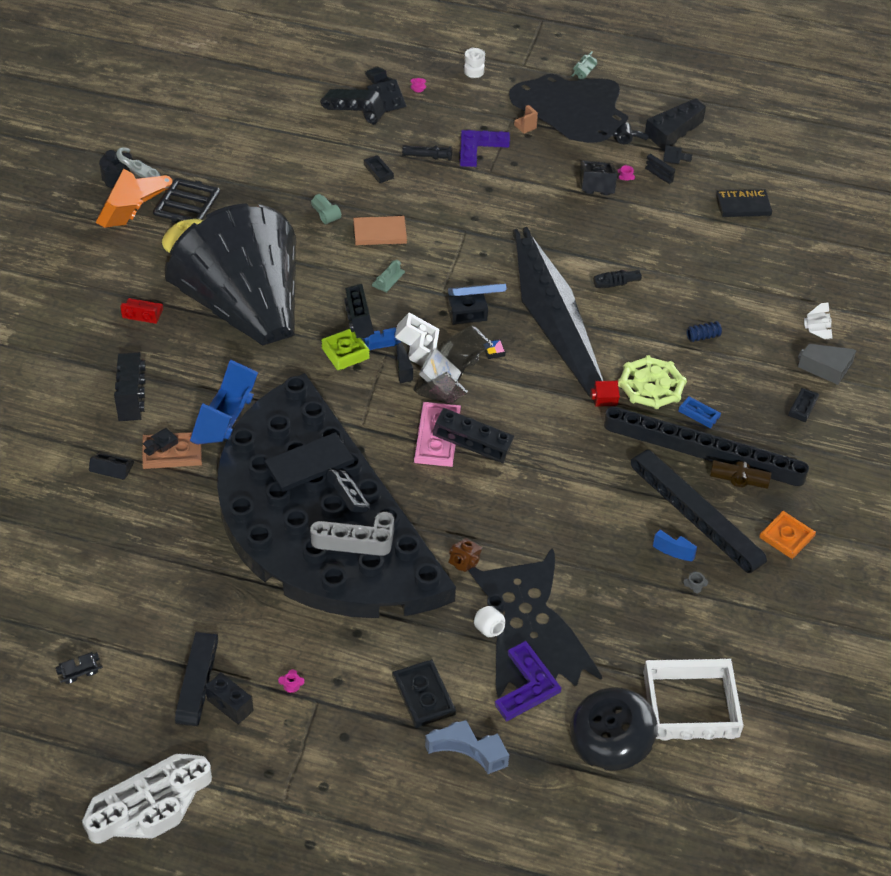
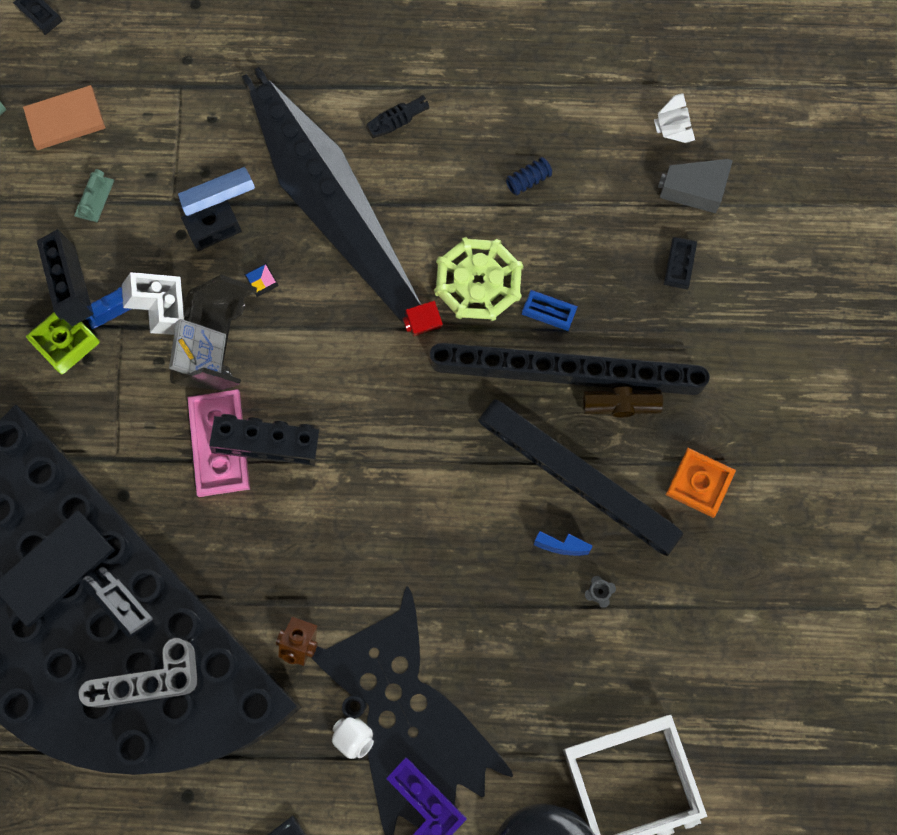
camera: 10 degrees left, 25 degrees up
black slope [397,343,413,383] -> none

